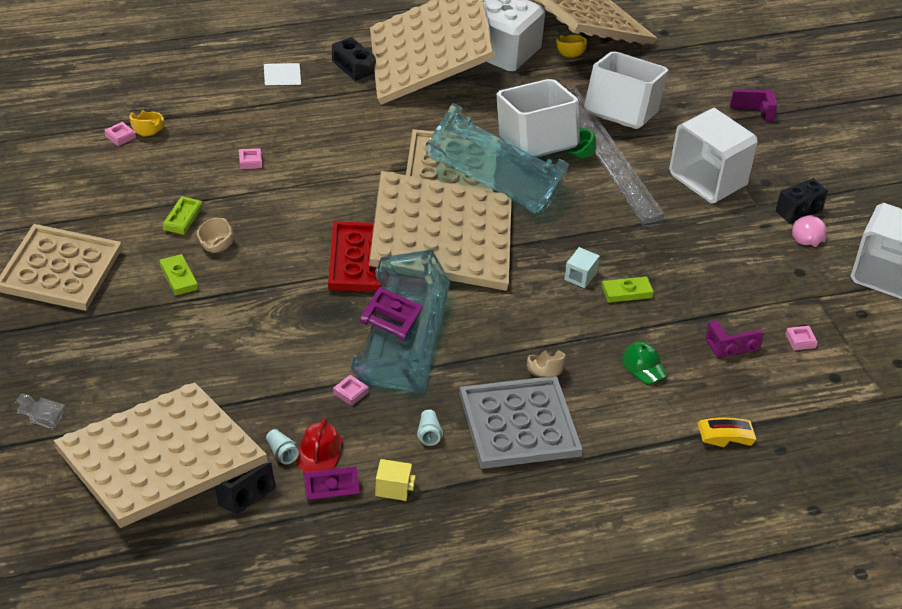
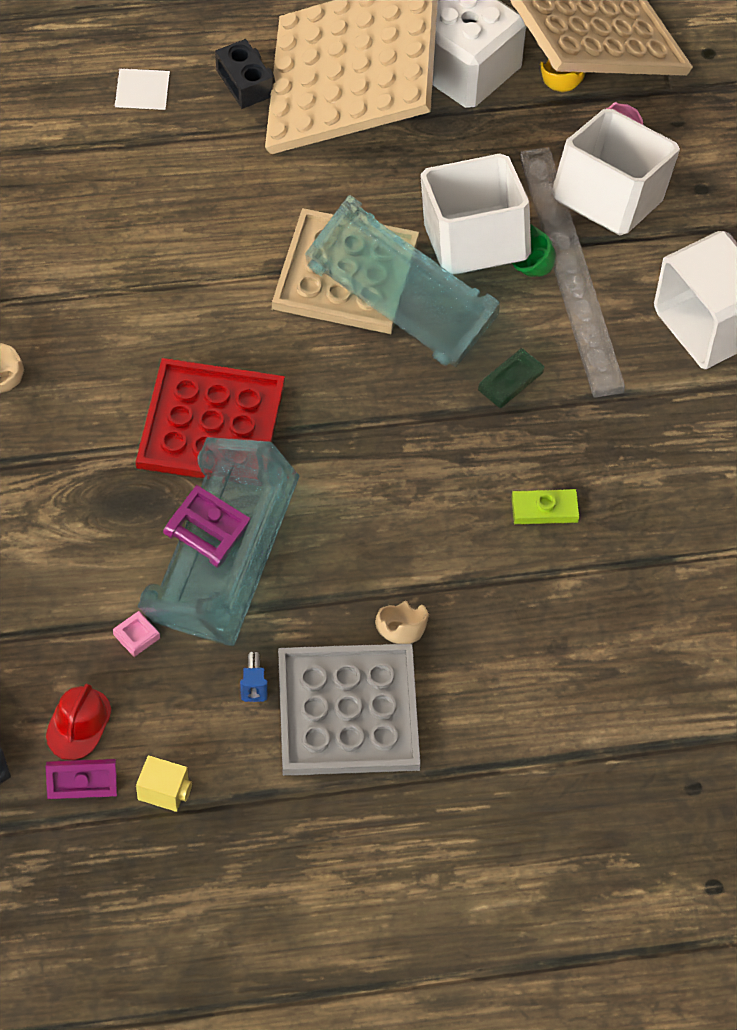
camera: 10 degrees right, 15 degrees up
bright pink tile [239,148,262,169] -> none
light aqua cone [266,429,299,464] -> none
tan plate [369,171,512,291] -> none
light aqua cone [417,410,443,446] -> none
light aqua brick [564,247,600,288] -> none
green cap [622,341,667,385] -> none
slope [698,418,756,447] -> none
magenta bracket [705,320,764,358] -> none
none -> blue piece [240,652,268,702]
none -> clear green plate [478,348,544,409]

